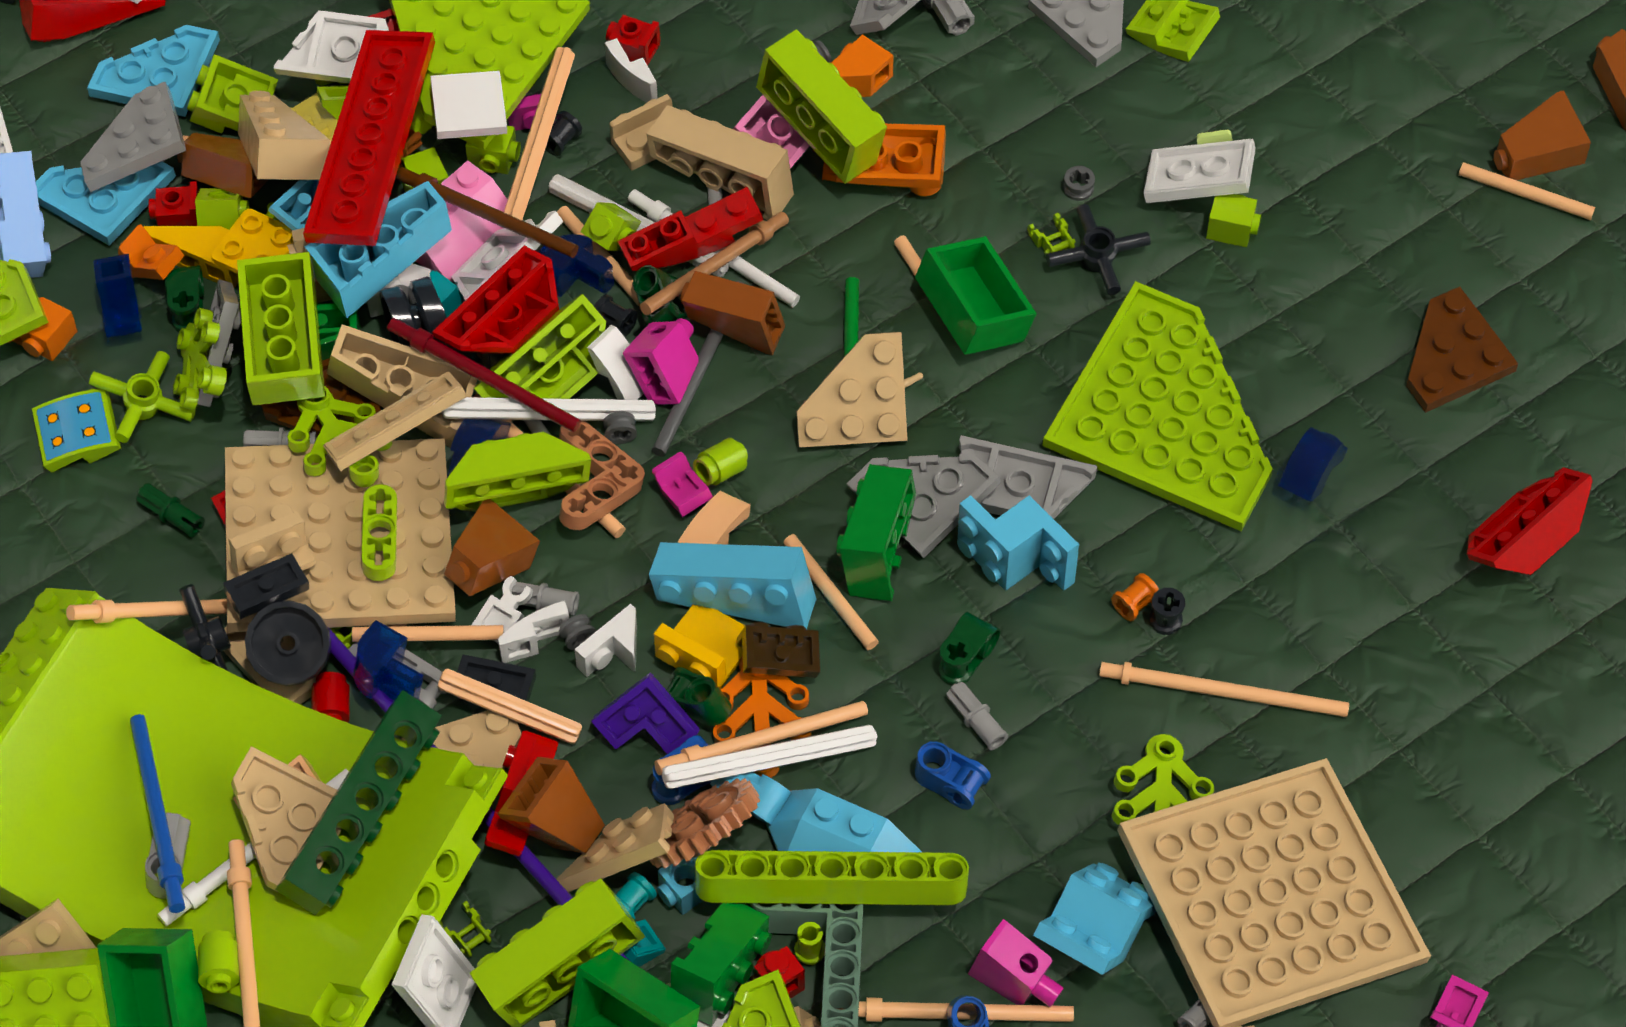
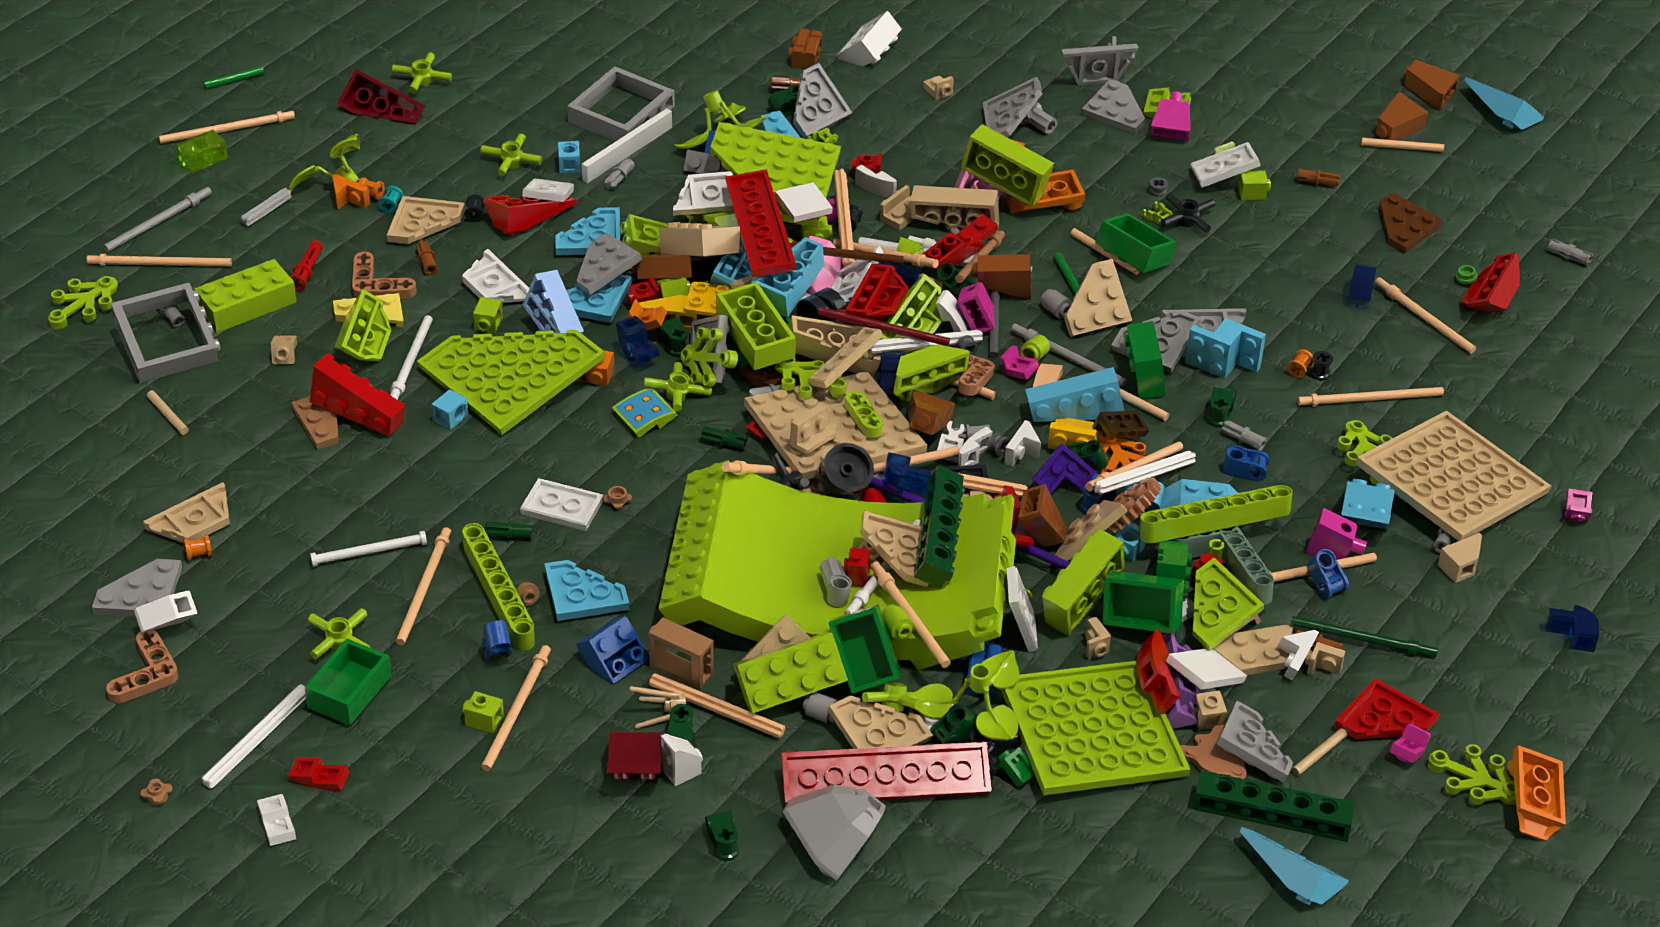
camera: 20 degrees left, 15 degrees down
blue bar [130,714,185,913] -> none
black plate [223,553,309,620] -> none
lime plate [1043,281,1273,531] -> none
none -> light nougat bar [833,239,938,268]
none -> red brick [844,548,870,587]
none -> light grey bar [1011,323,1127,387]
none -> light grey brick [1041,289,1072,319]
none -> dark pink torso [1151,92,1190,141]
none -> dark orange axle [1297,168,1340,186]
none -> light nougat bar [1375,277,1476,354]
none -> bright green plate [1456,265,1478,285]

